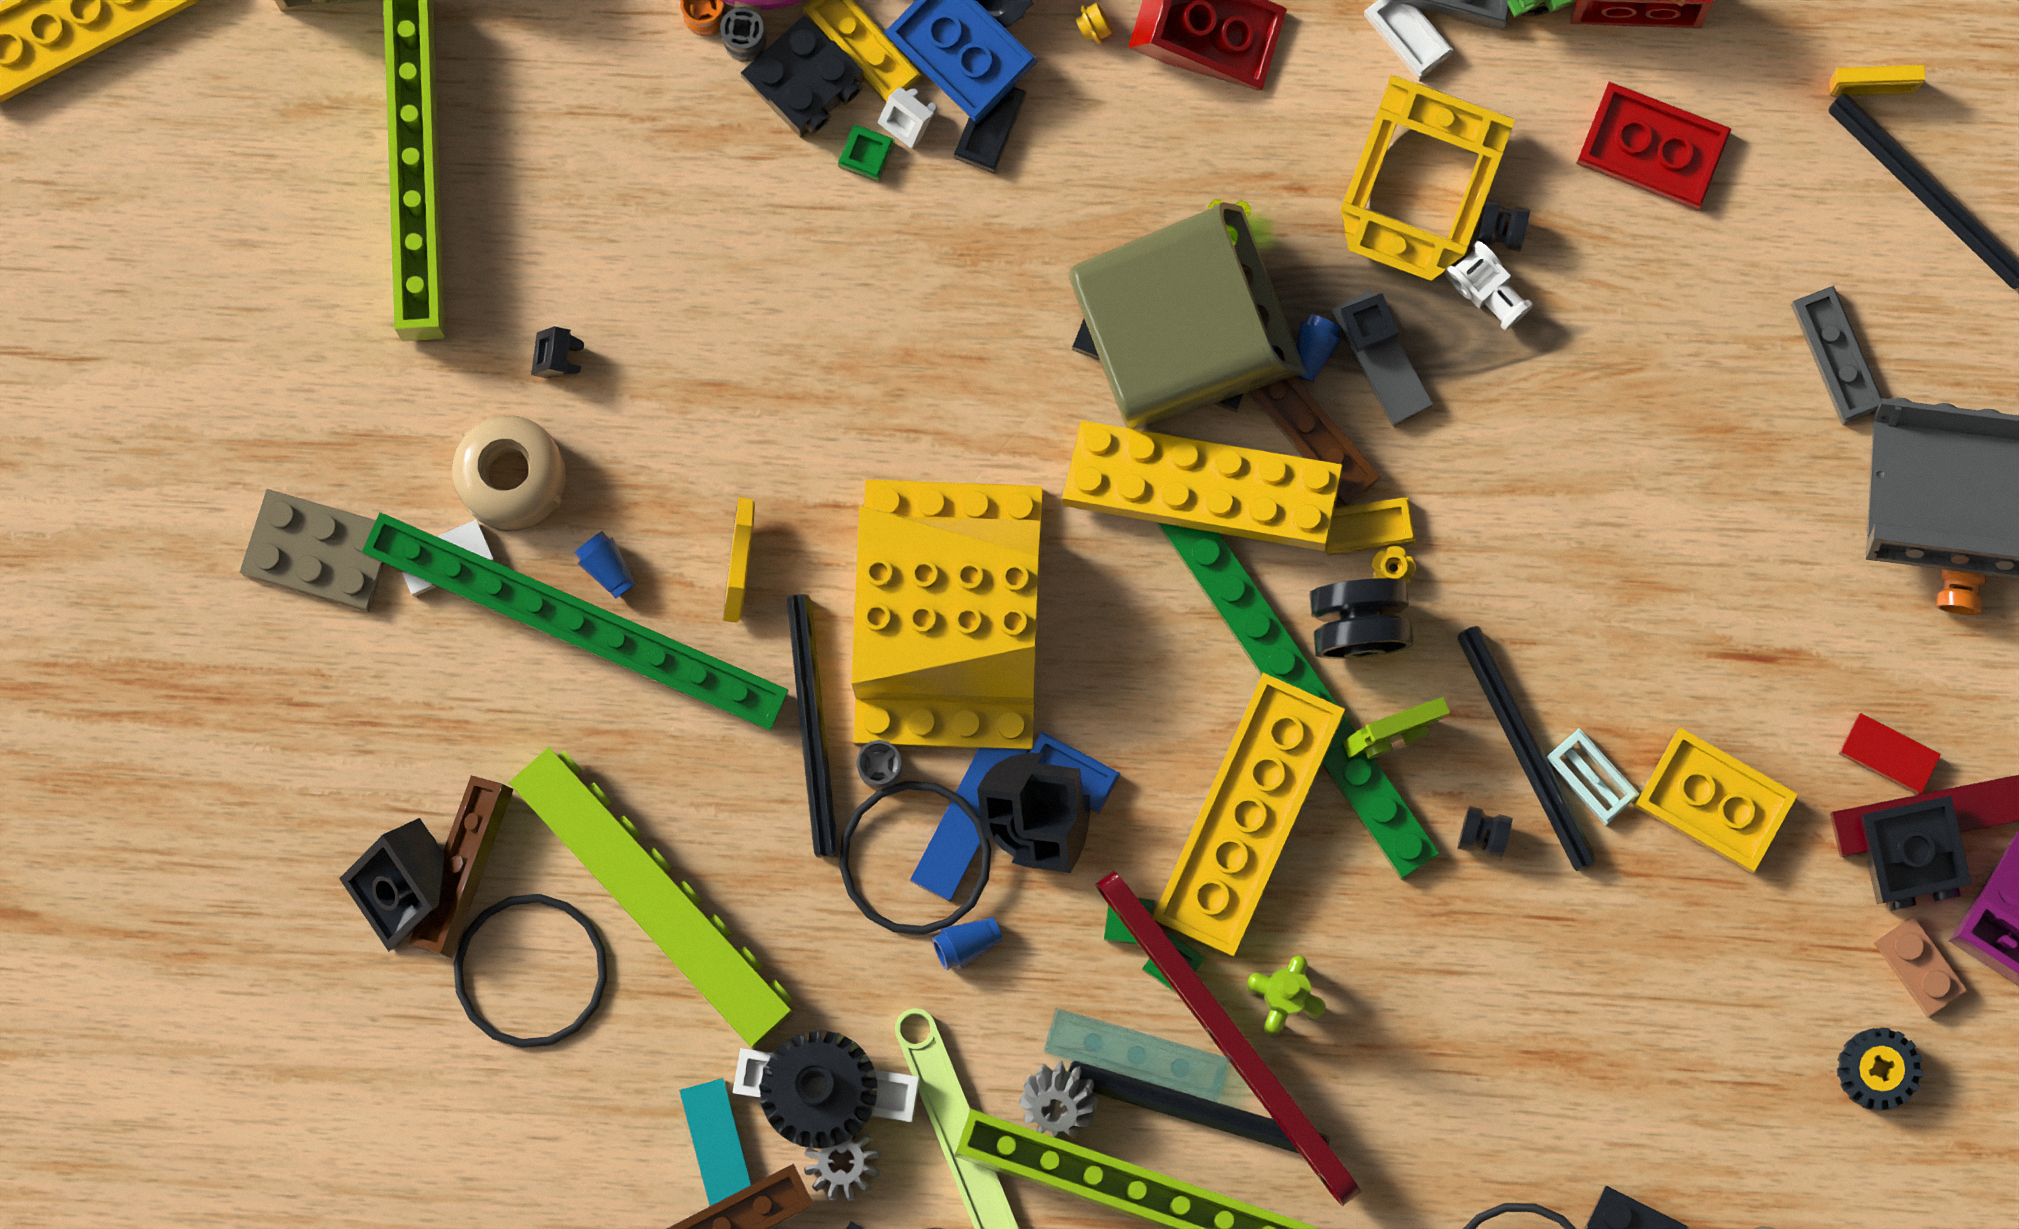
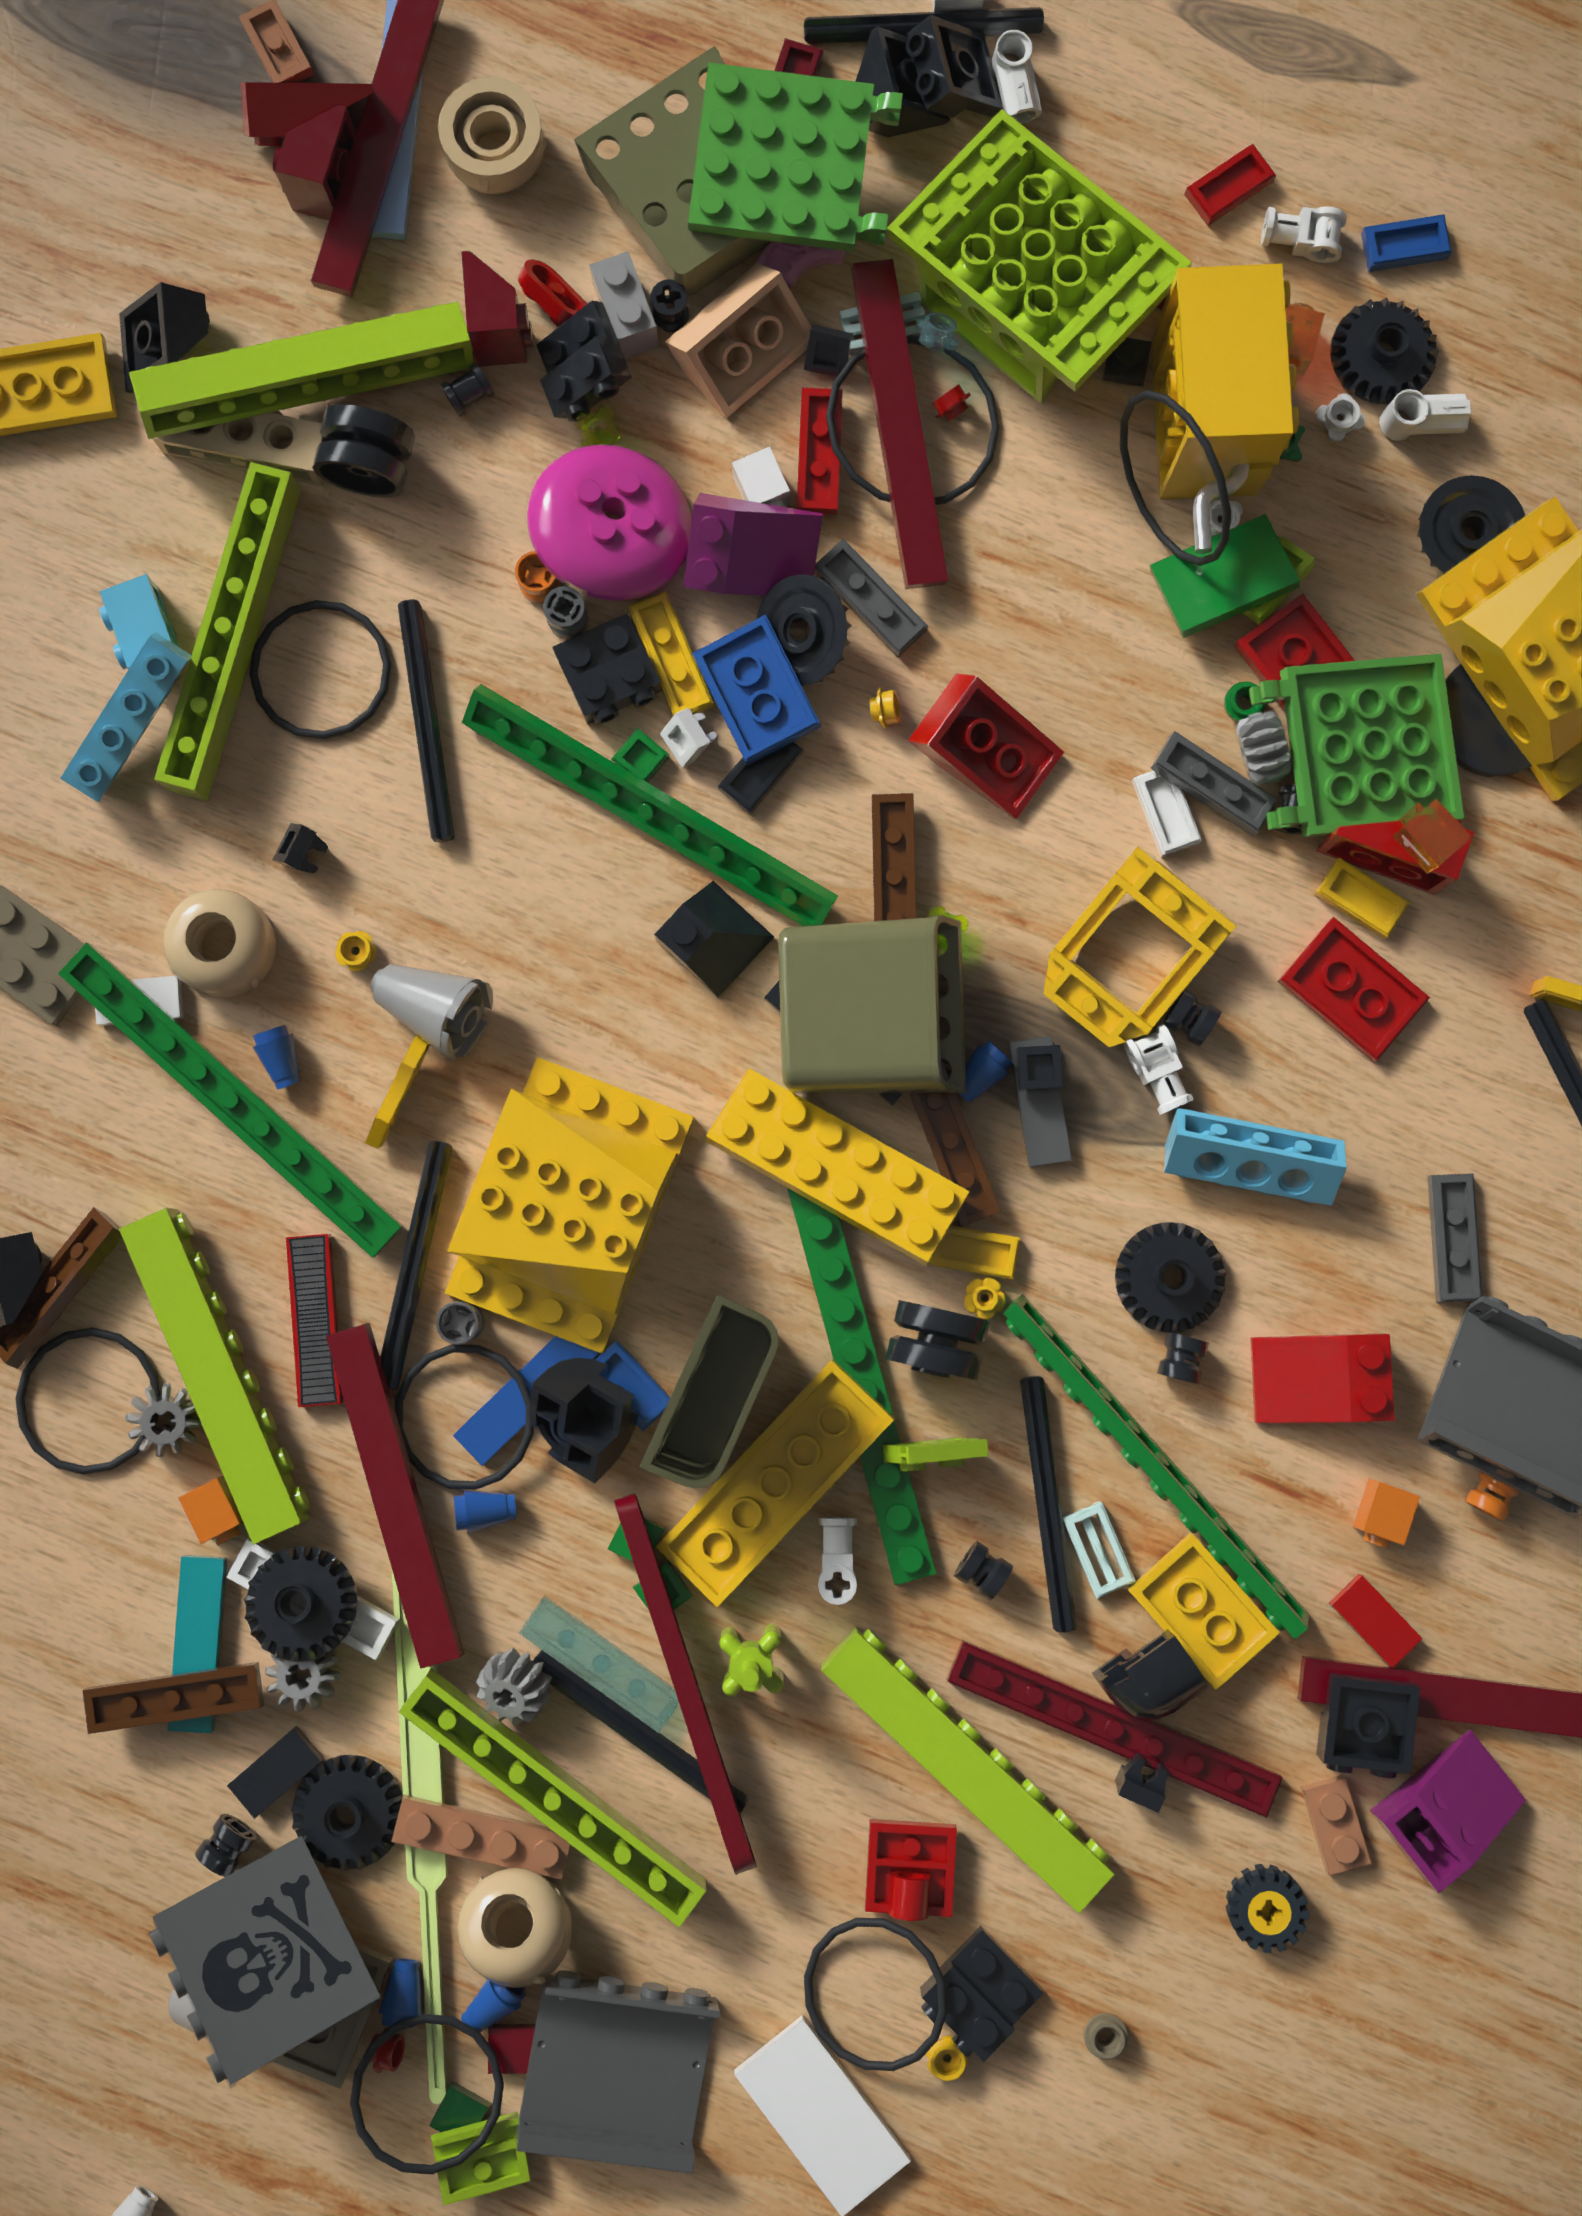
camera: 15 degrees right, 5 degrees up
none -> medium azure brick [60,632,192,802]
none -> medium azure brick [99,574,180,669]
none -> light grey gear [126,1383,201,1457]
none -> orange brick [178,1476,243,1546]
none -> black piece [249,600,391,739]
none -> tile [286,1234,343,1407]
none -> dark red tile [326,1323,465,1669]
none -> yellow plate [335,931,377,972]
none -> light grey cone [371,964,493,1060]
none -> black axle [398,599,455,843]
none -> green plate [462,684,838,926]
none -> olive piece [639,1295,779,1489]
none -> black slope [654,881,774,998]
none -> white connector [818,1517,857,1605]
none -> lime brick [821,1626,1115,1914]
none -> red plate [865,1819,957,1921]
none -> reddish brown plate [872,793,916,921]
none -> dark red tile [946,1639,1283,1818]
none -> green plate [1003,1294,1309,1639]
none -> black brick [1092,1629,1209,1720]
none -> black gear [1115,1222,1227,1333]
none -> black tile [1115,1753,1167,1813]
none -> black wheel [1157,1332,1209,1384]
none -> medium azure brick [1164,1108,1347,1206]
none -> red slope [1250,1333,1395,1423]
none -> yellow tile [1314,858,1410,940]
none -> orange brick [1353,1478,1420,1549]

